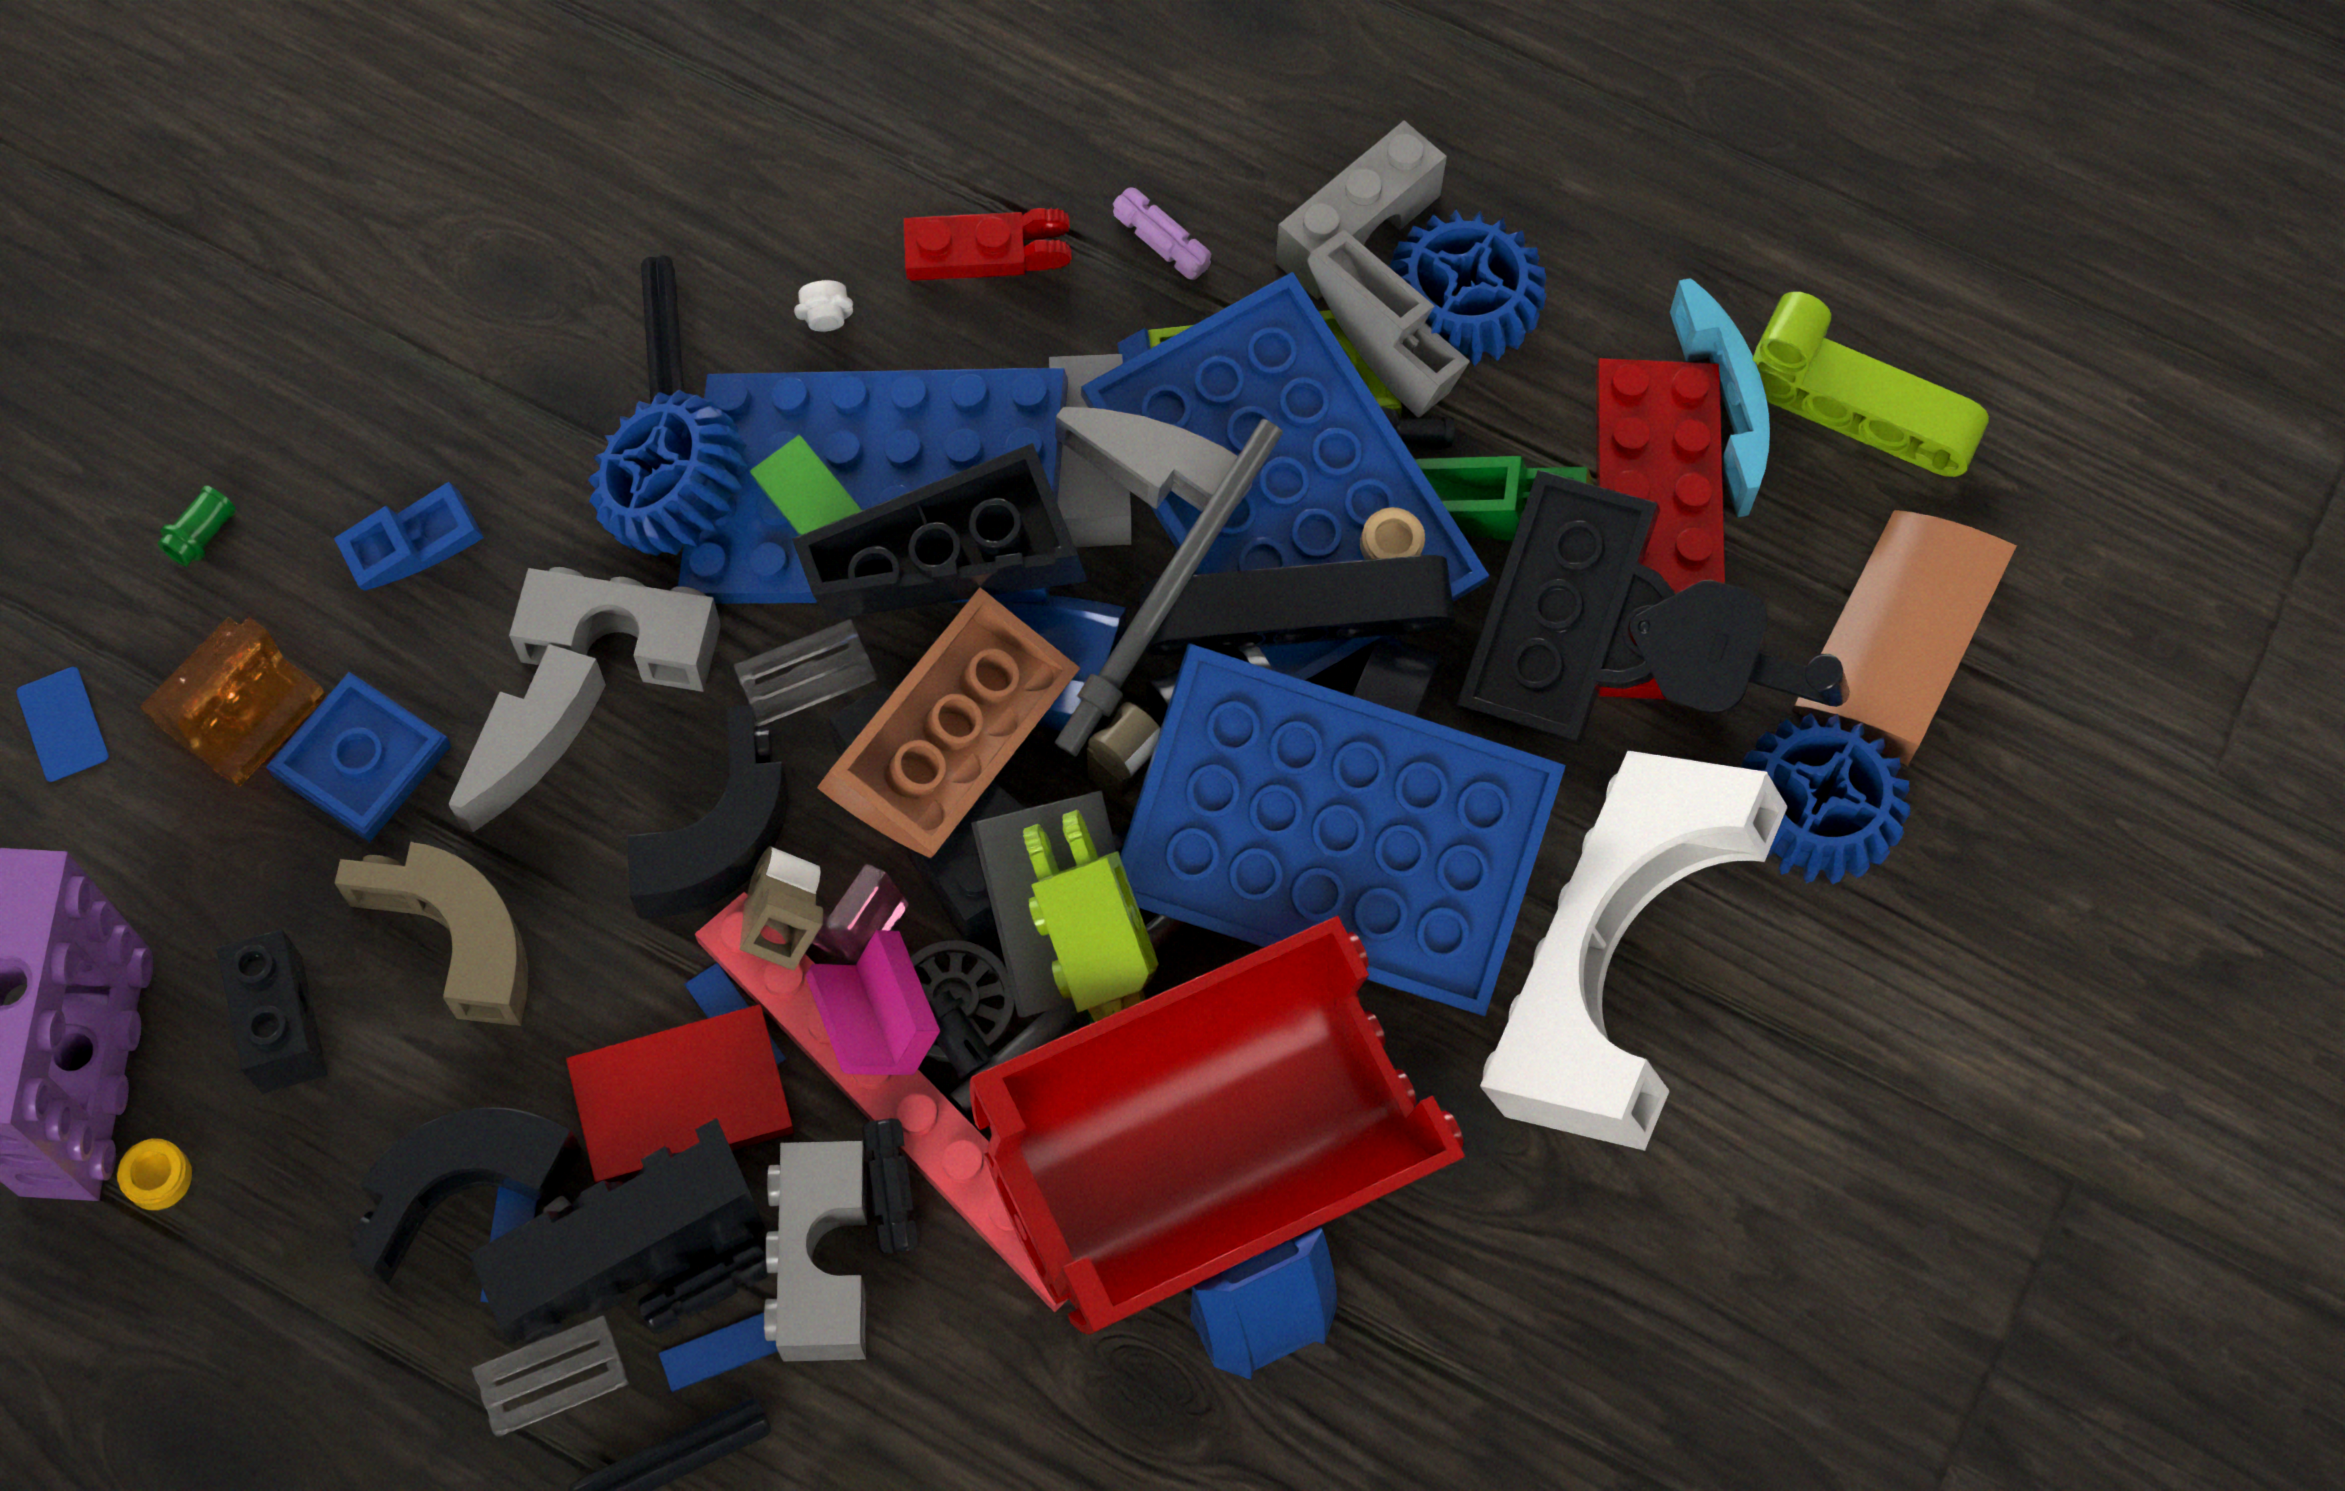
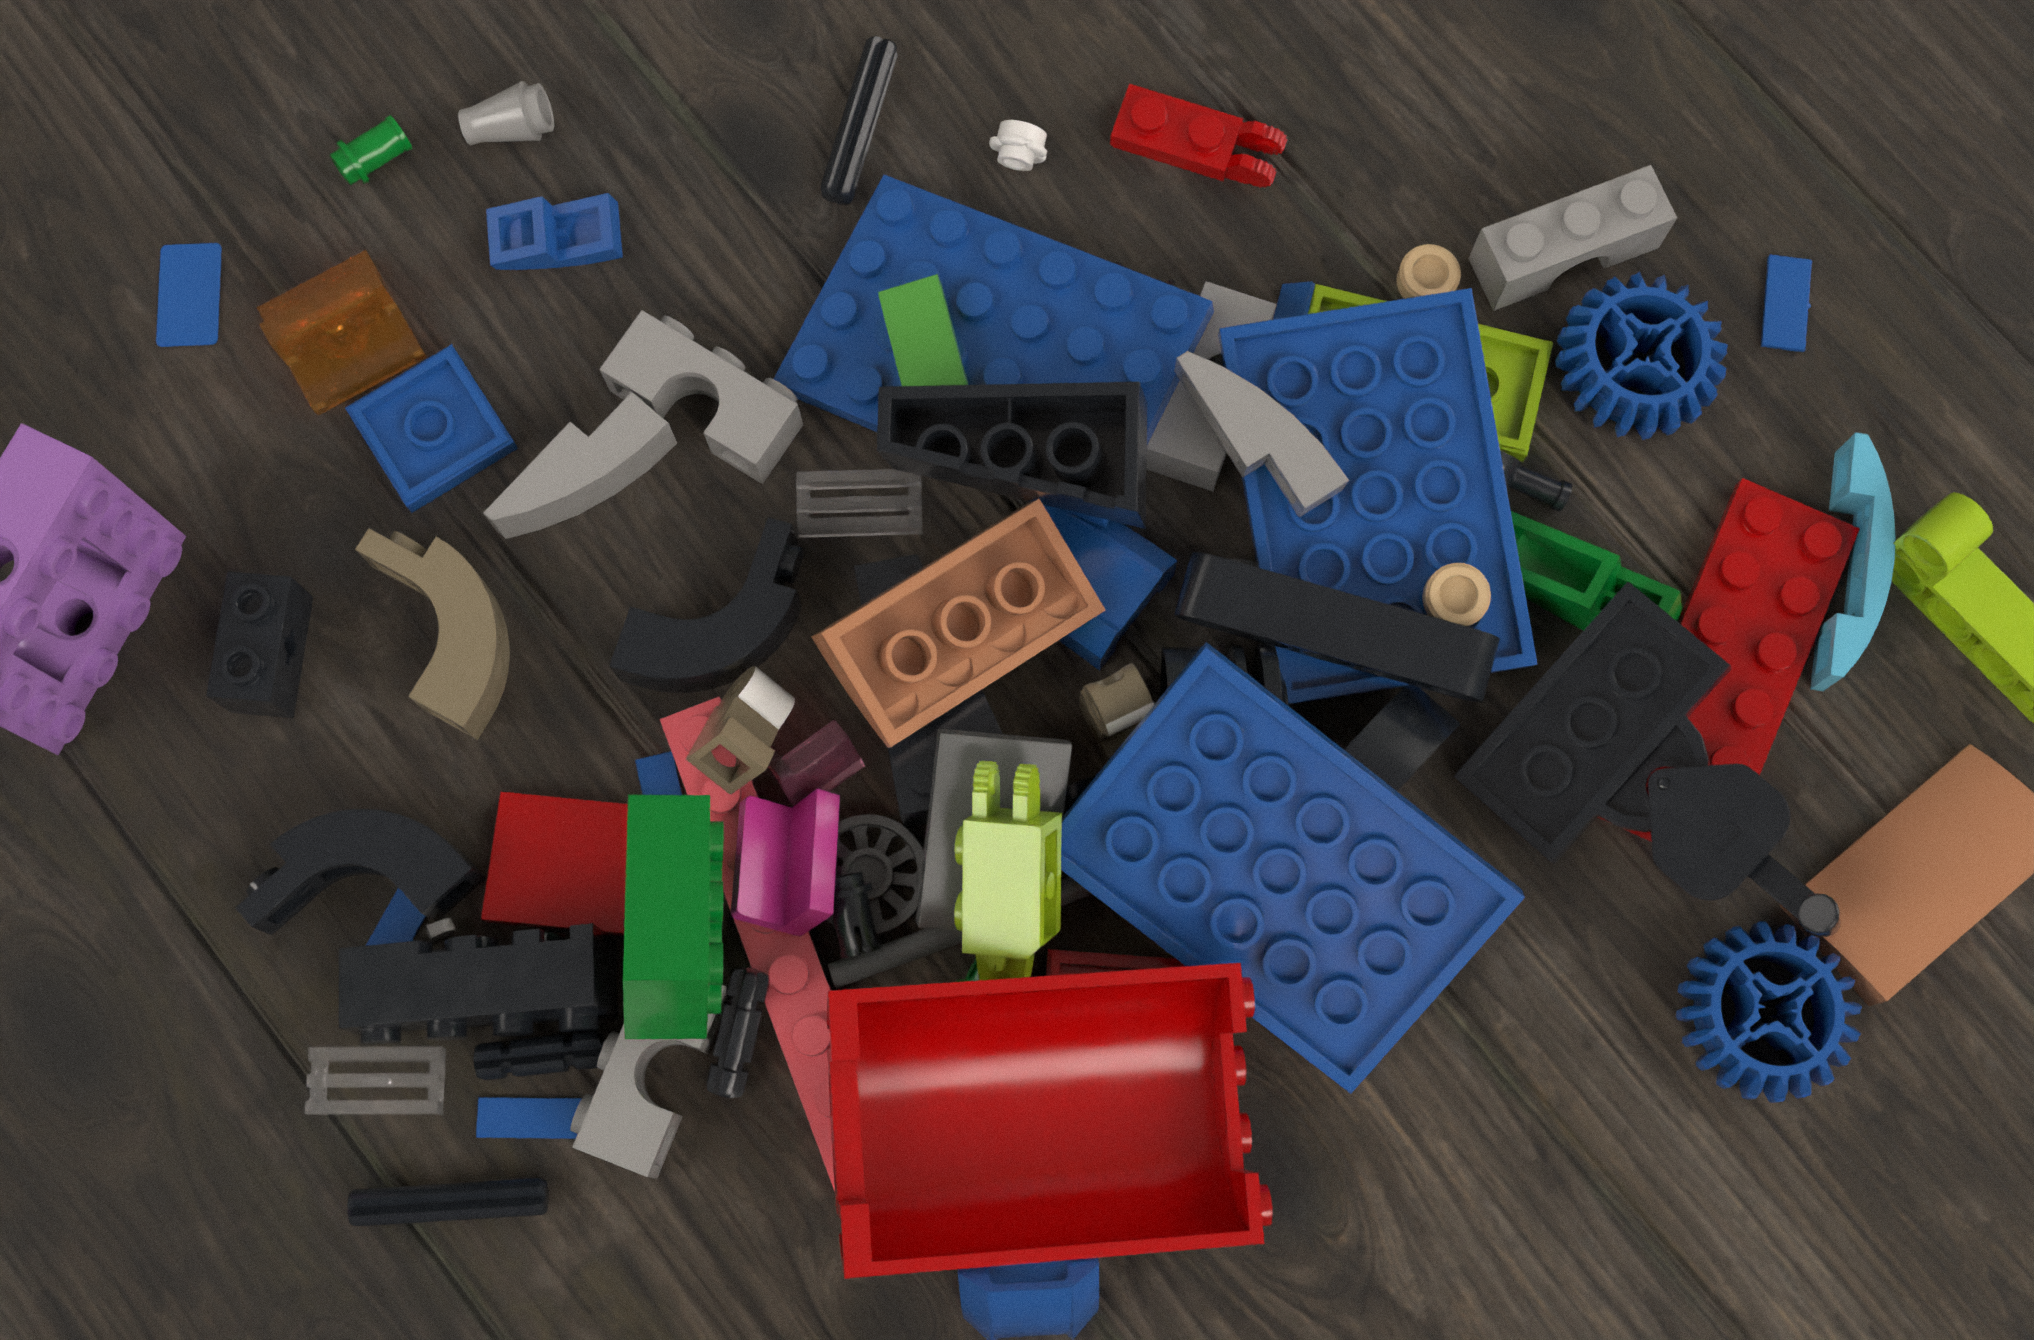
camera: 25 degrees right, 10 degrees up
yellow tile [117,1139,192,1210] -> none
blue gear [588,390,748,557] -> none
dark grey bar [1054,419,1283,757] -> none
lavender axle [1113,187,1211,280] -> none
light grey slope [1307,229,1470,418] -> none
white arch [1480,751,1787,1151] -> none
none -> light grey cone [458,81,554,145]
none -> green brick [623,795,724,1039]
none -> tan tile [1397,244,1461,299]
none -> blue window [1761,254,1812,352]

